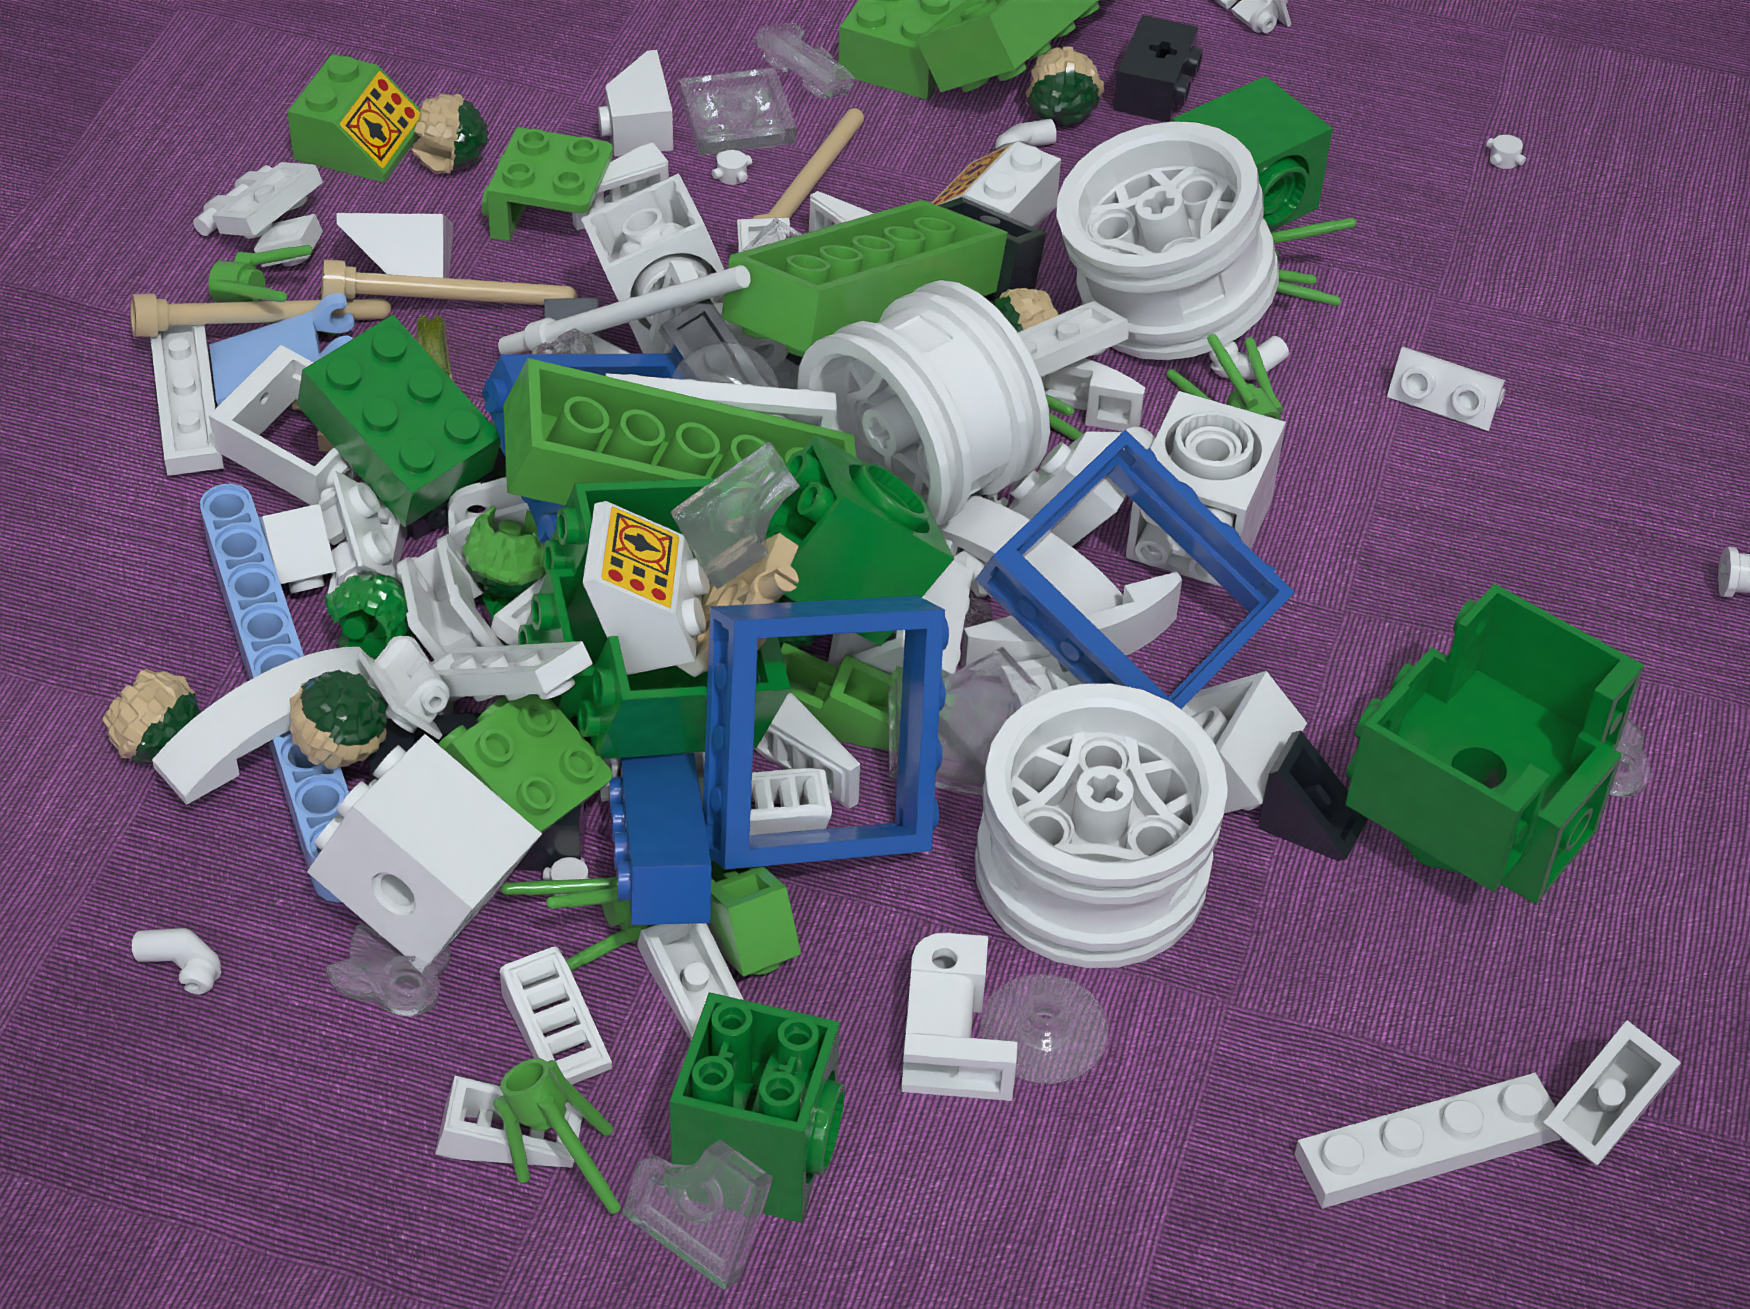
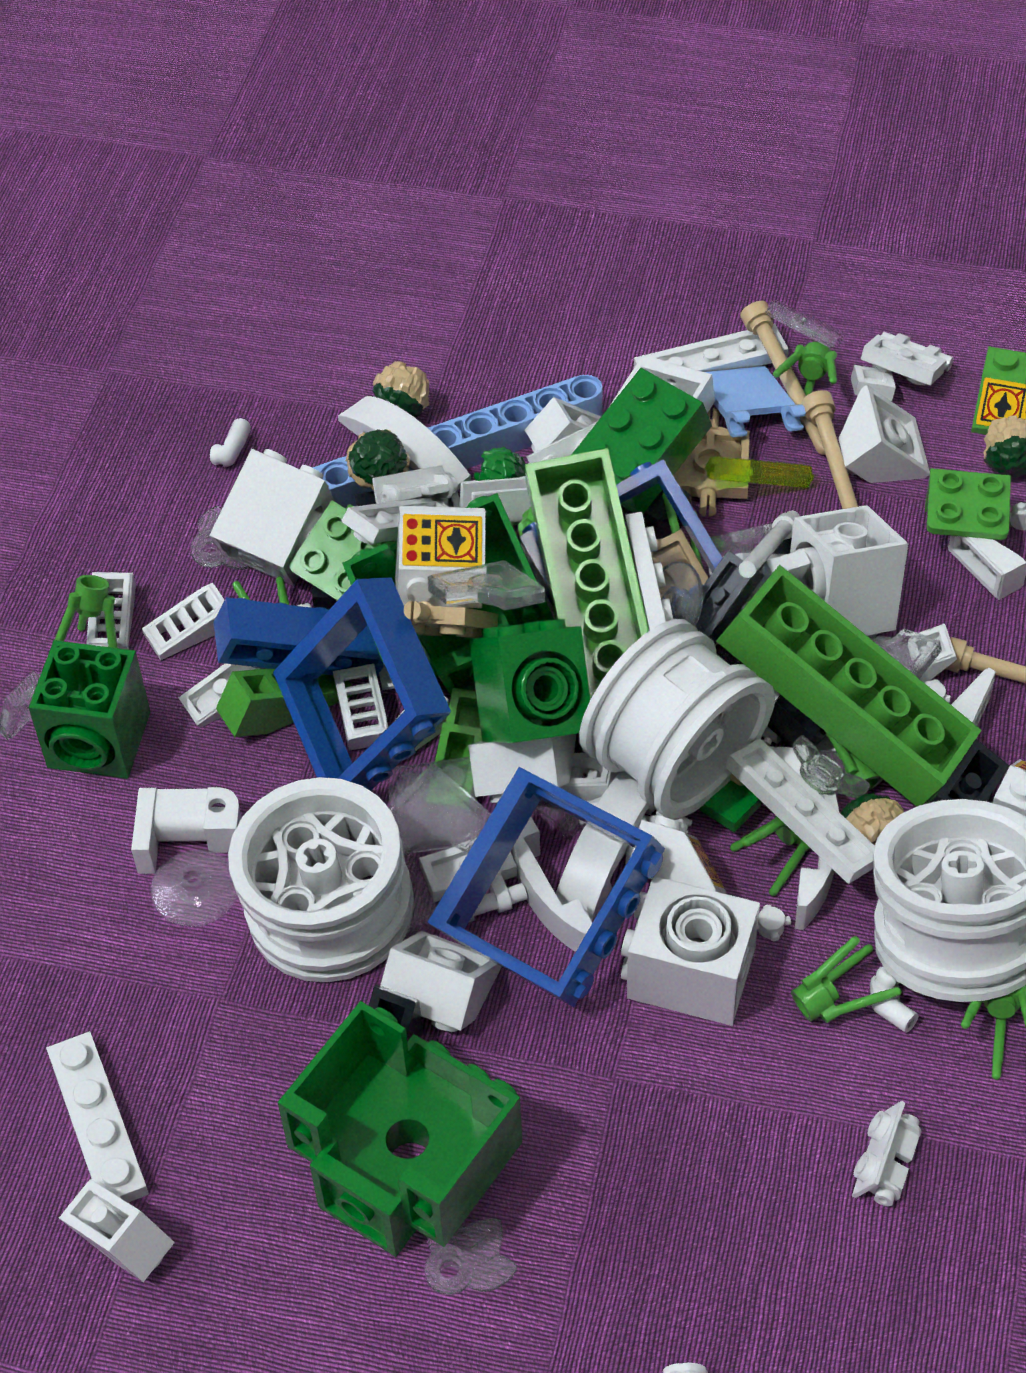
camera: 90 degrees right, 5 degrees up
none -> clear tile [766,300,846,348]

